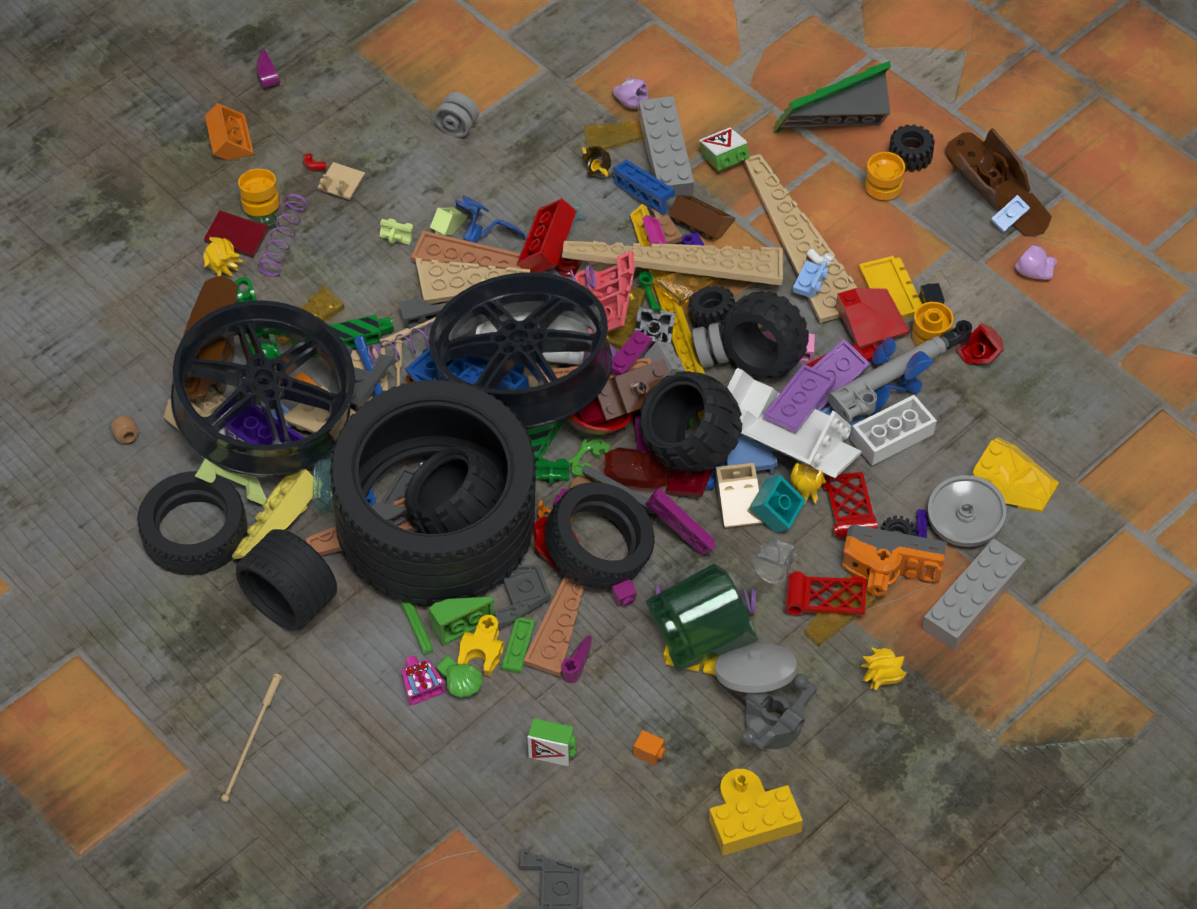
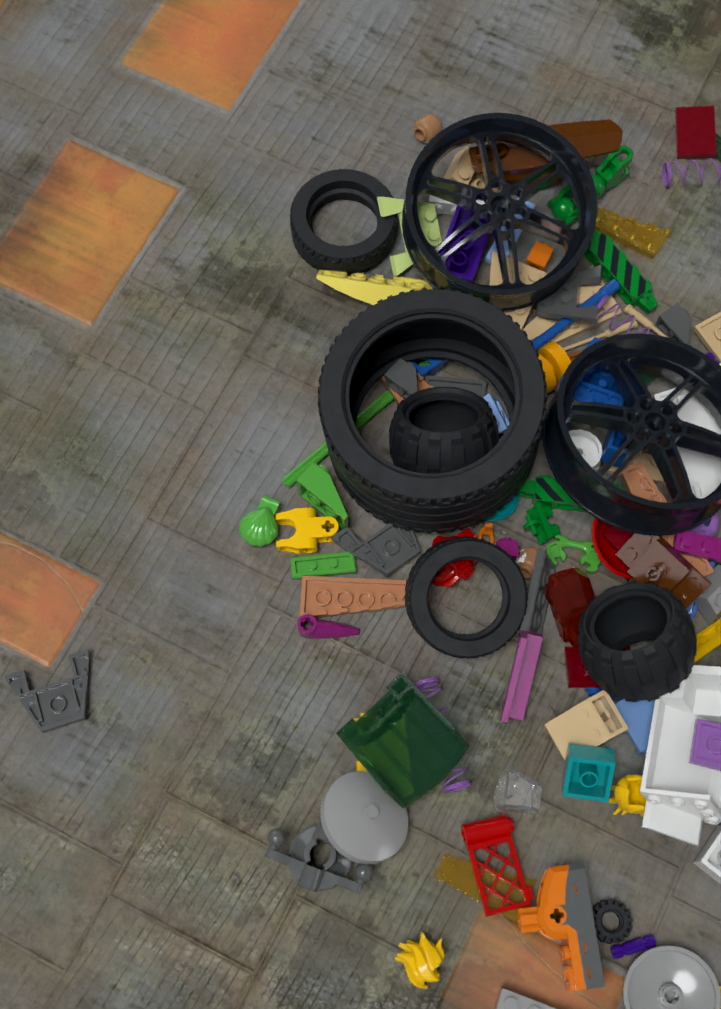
camera: 70 degrees right, 15 degrees up
yellow hair [203,237,243,277] -> none
tan piece [221,674,283,802] -> none
black tyre [236,529,337,630] -> none
torso [402,656,445,706] -> none
piece [528,718,577,766] -> none
magenta plate [611,579,637,607] -> none
orange brick [633,730,666,766] -> none
yellow brick [709,769,803,856] -> none
red piece [822,472,878,539] -> none

